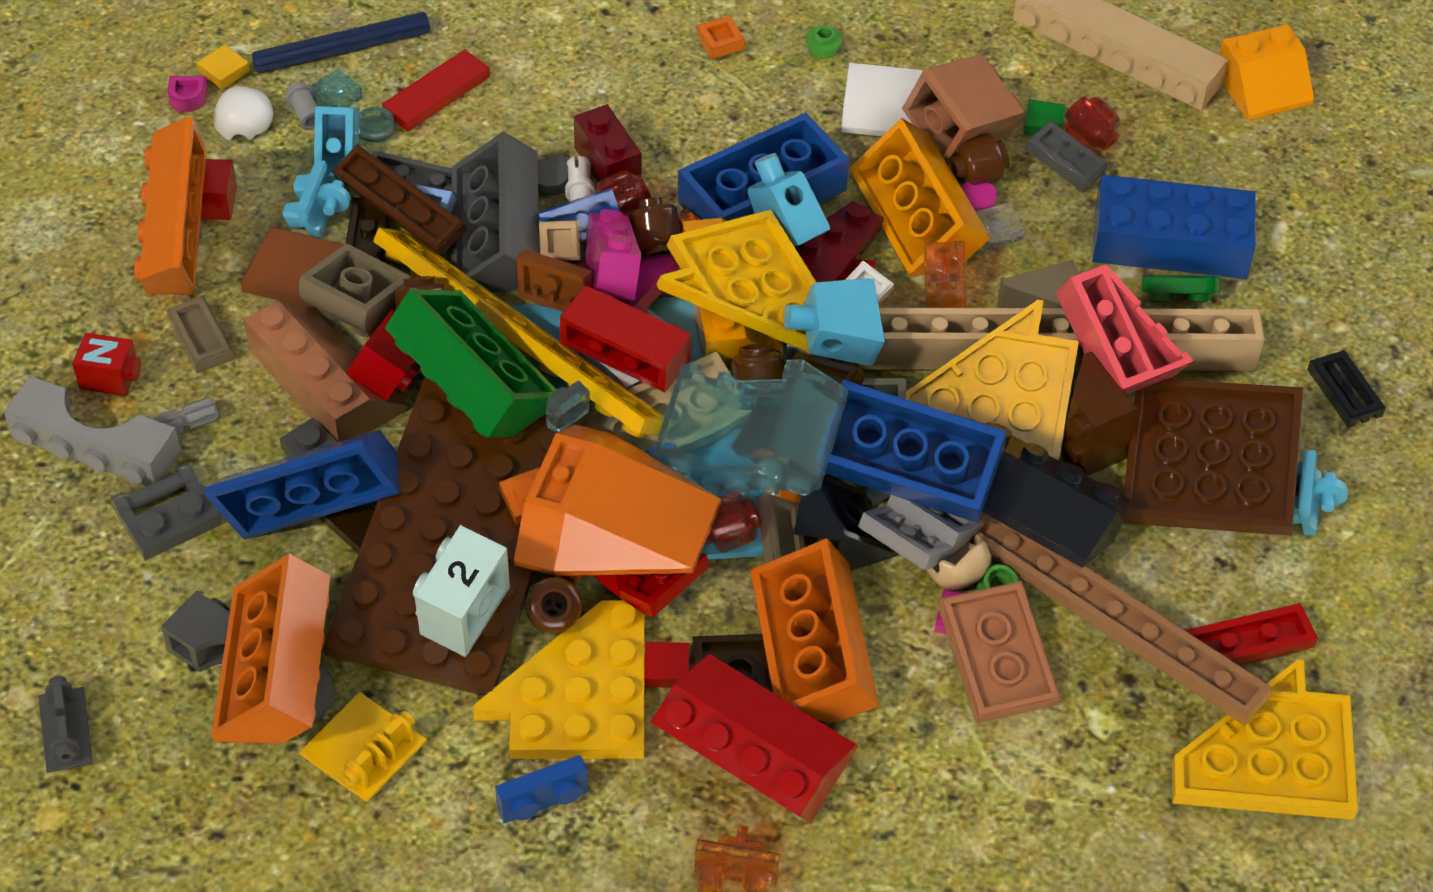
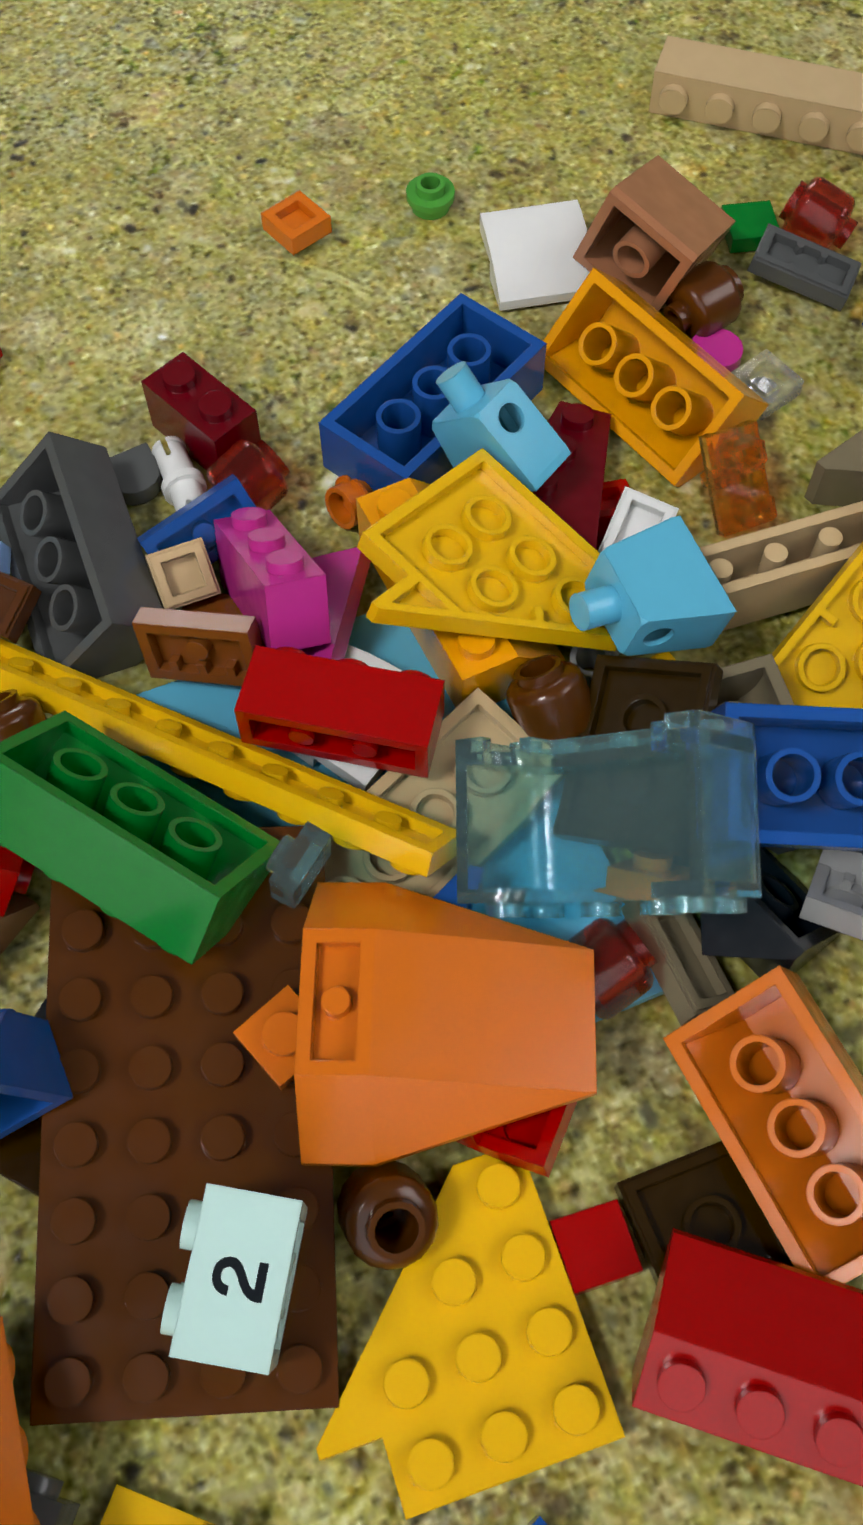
camera: 15 degrees left, 10 degrees up
reddish brown head [629,197,682,256] -> none

